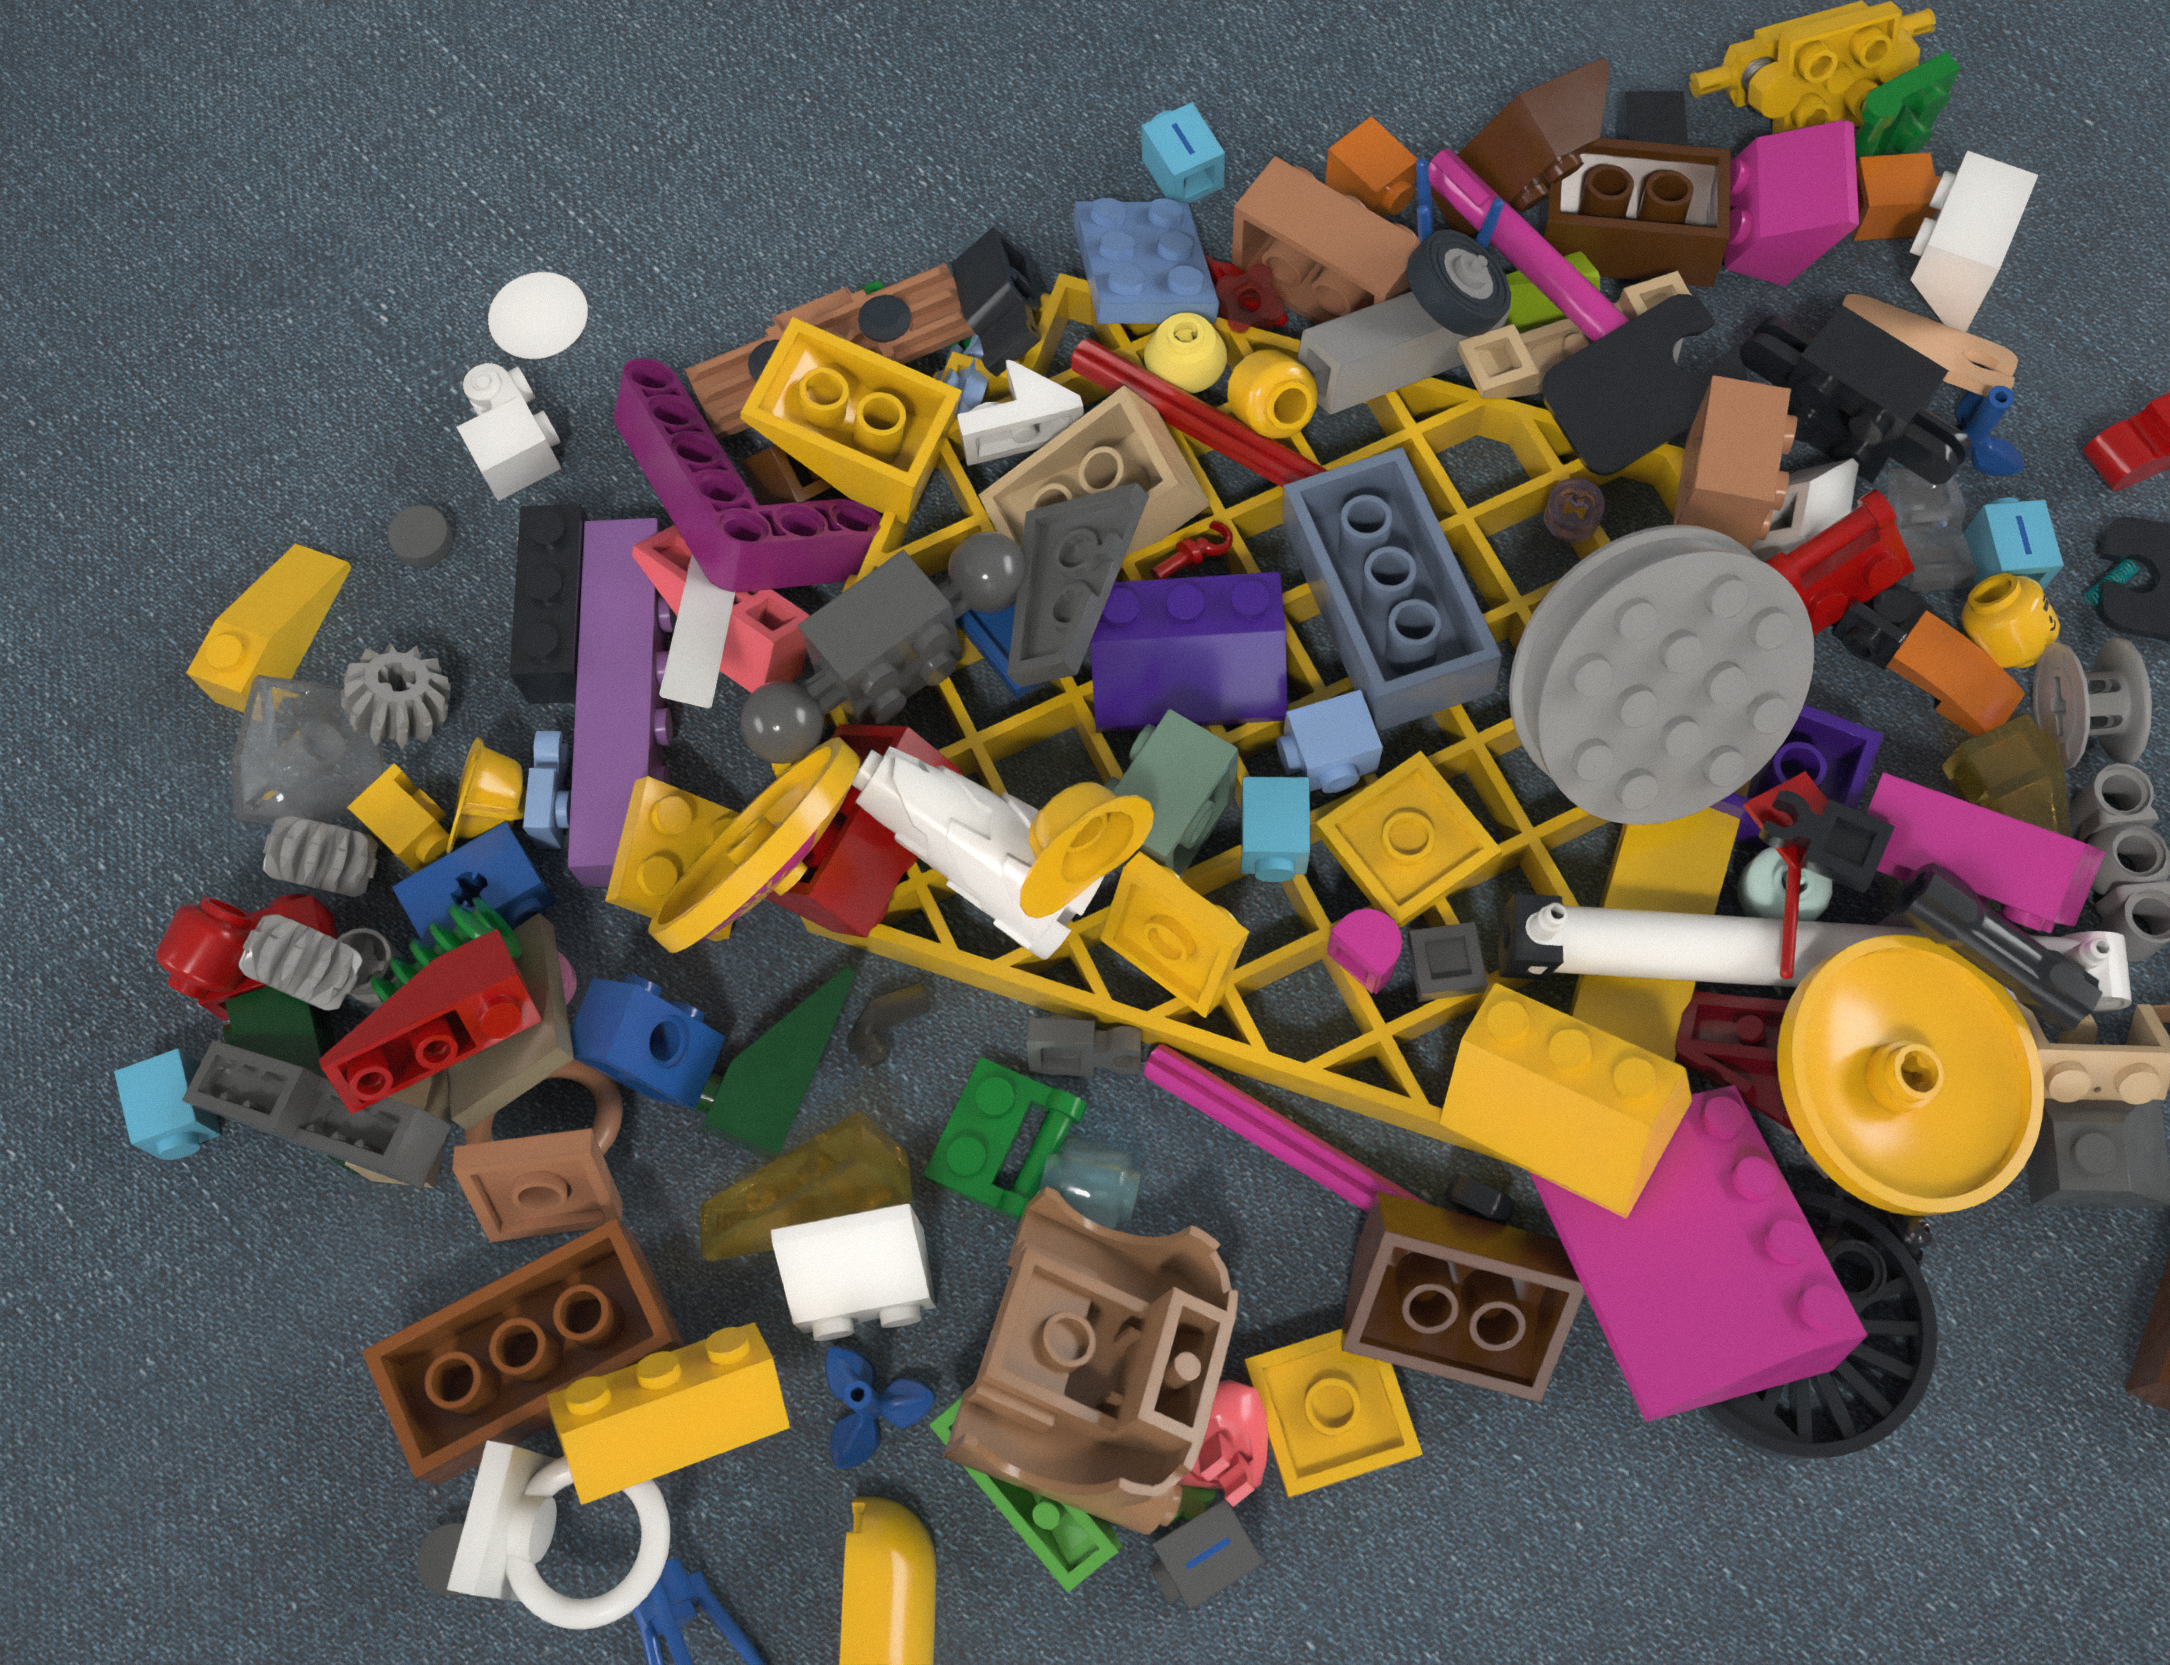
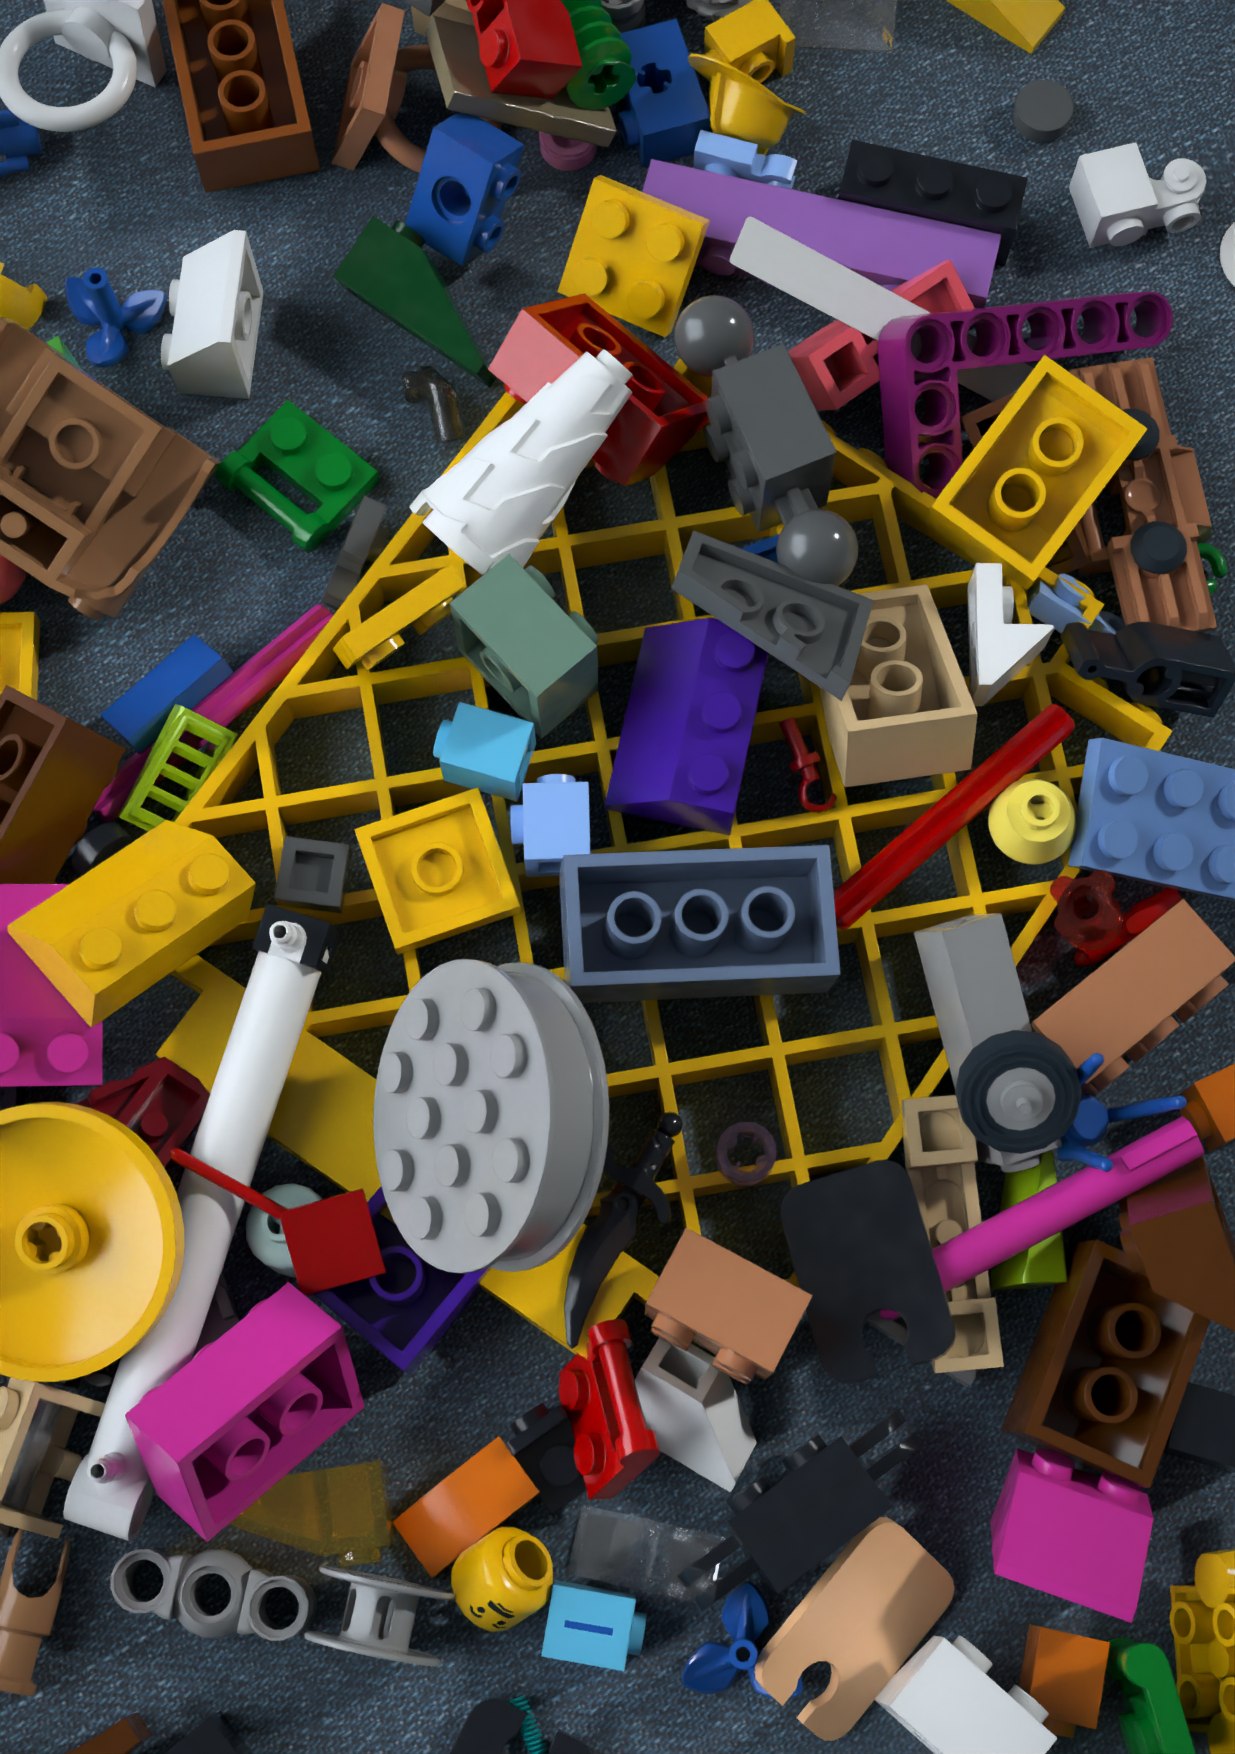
camera: 100 degrees right, 5 degrees up
light grey gear [341,642,451,750] -> none
yellow slope [547,1322,790,1505] -> none
yellow dish [648,737,861,953] -> none
clear yellow slope [700,1110,913,1262] -> none
yellow piece [1020,782,1155,919] -> none
clear light blue head [1039,1137,1142,1230] -> none
yellow head [1227,349,1319,439] -> none
dark pink brick [1327,909,1402,994] -> none
black plate [1759,791,1895,893] -> none
black axle [1893,863,2103,1031] -> none
none -> blue tile [100,634,233,754]
none -> lime slope [118,704,238,832]

